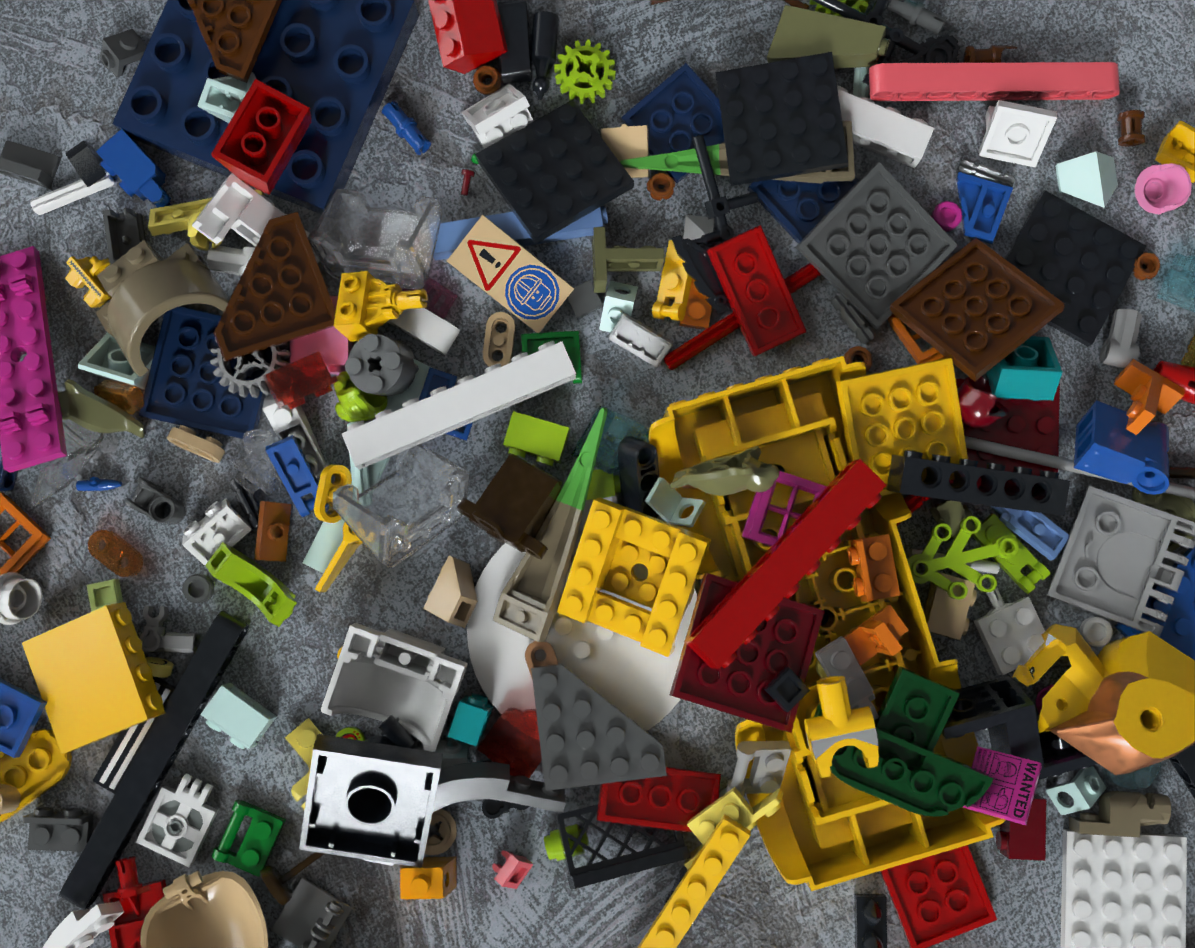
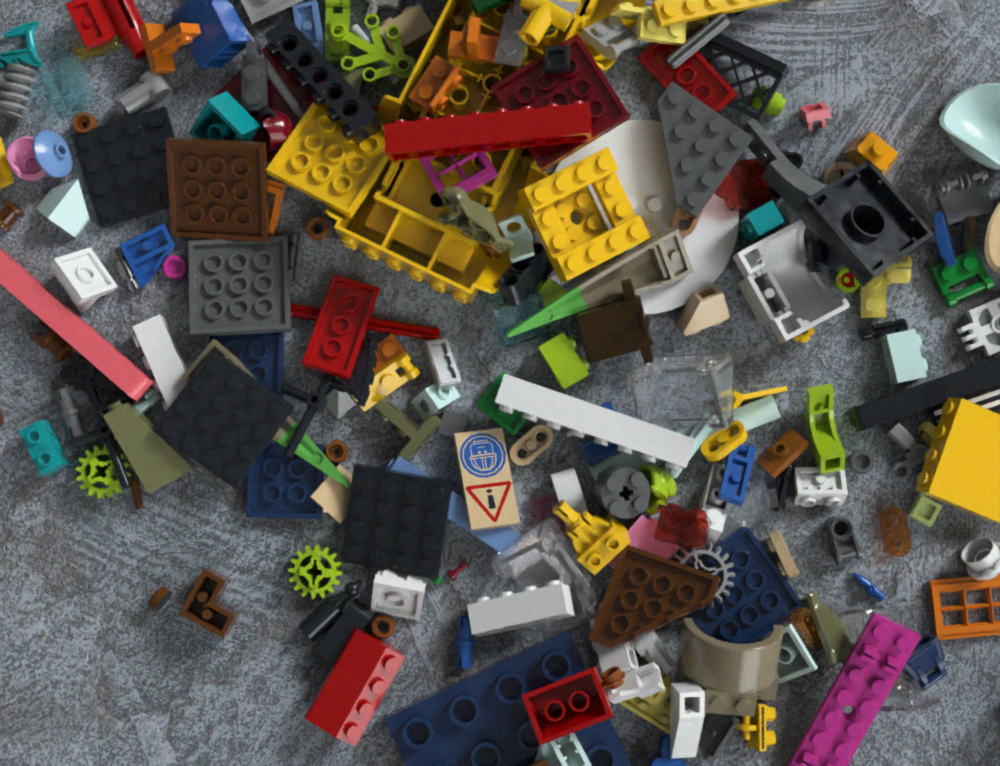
camera: 150 degrees left, 0 degrees up
none -> medium blue dish [32,130,73,178]
none -> dark grey hinge [241,41,268,112]
none -> white brick [467,580,574,637]
none -> dark orange plate [601,666,625,690]
none -> dark grey axle [666,13,730,69]
none -> white slope [670,682,705,759]
none -> black axle [858,318,908,341]
none -> blue tile [933,211,956,267]

